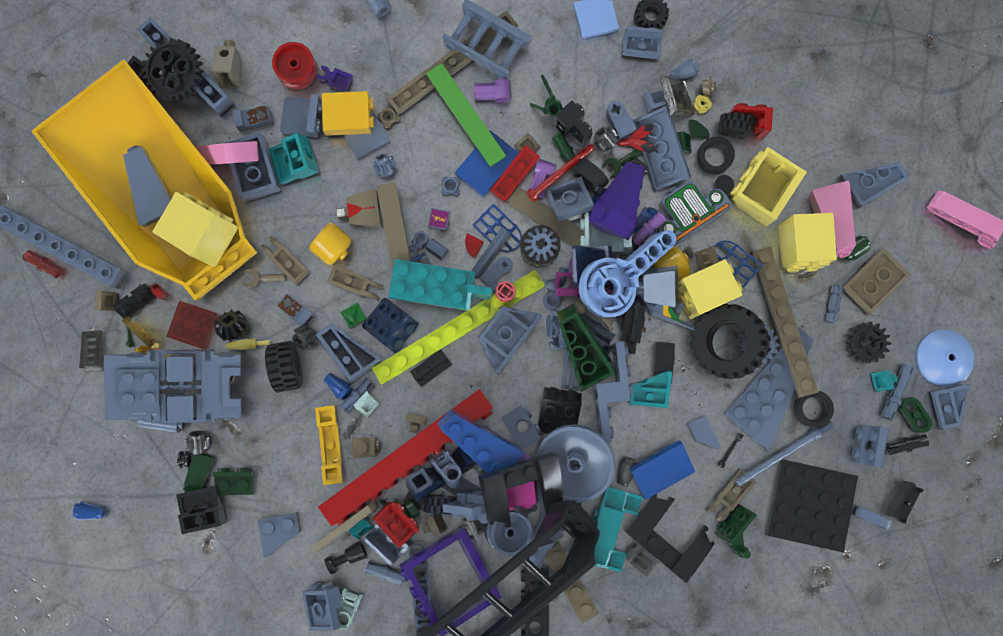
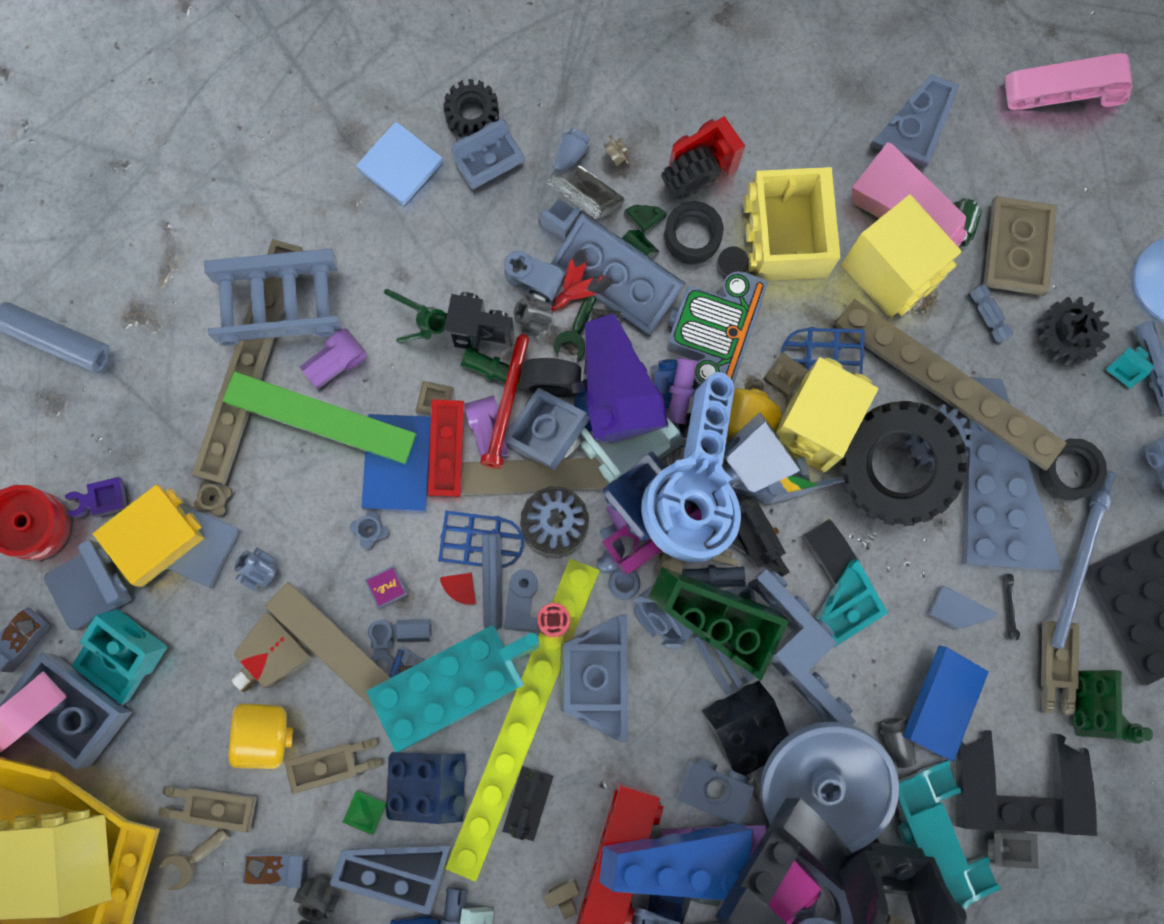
camera: 40 degrees left, 5 degrees down
light yellow plate [693,95,712,113] -> none

